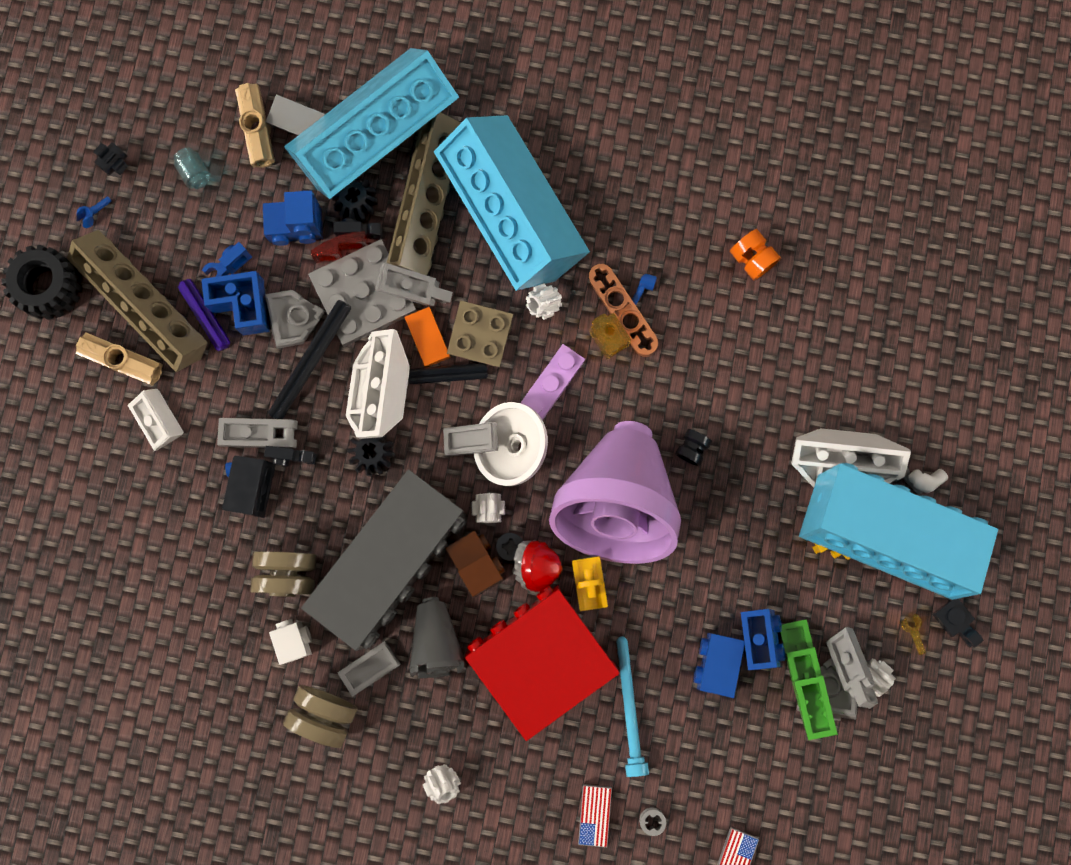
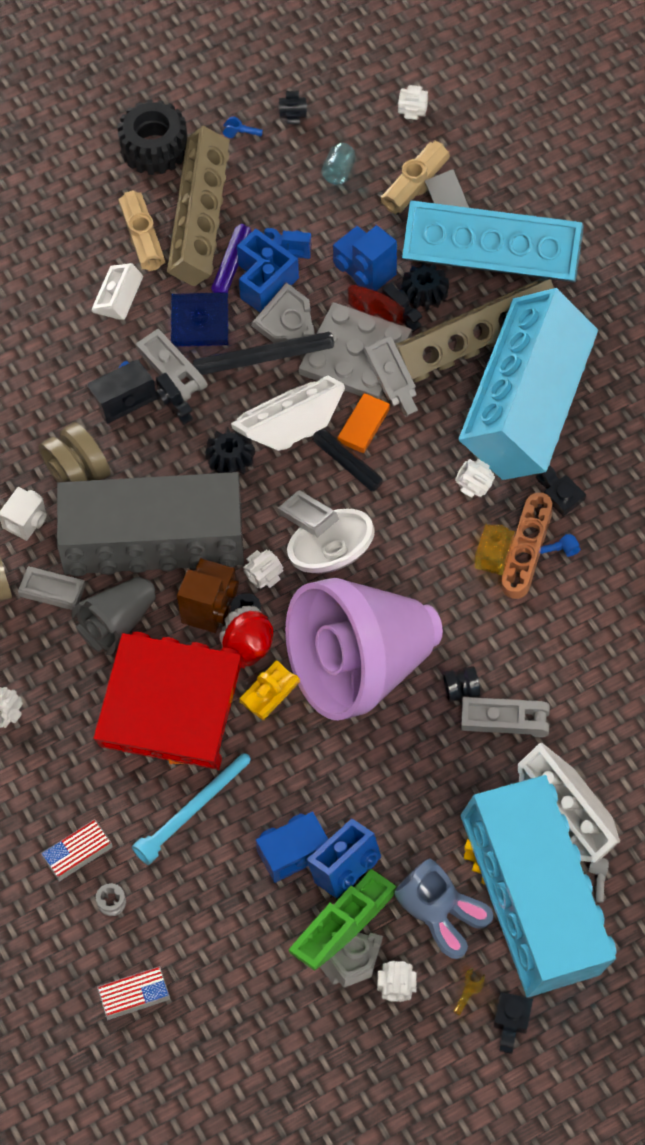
camera: 50 degrees right, 20 degrees down
dark tan hinge [447,300,513,367] -> none
lavender plate [521,344,585,420] -> none
light grey hinge [826,627,878,709] -> none
white arm [908,469,948,493] -> none
none -> clear blue plate [171,292,229,347]
none -> sand blue piece [394,859,494,959]
none -> white gear [398,85,428,120]
none -> light grey plate [461,697,550,737]
none -> black plate [536,465,586,517]

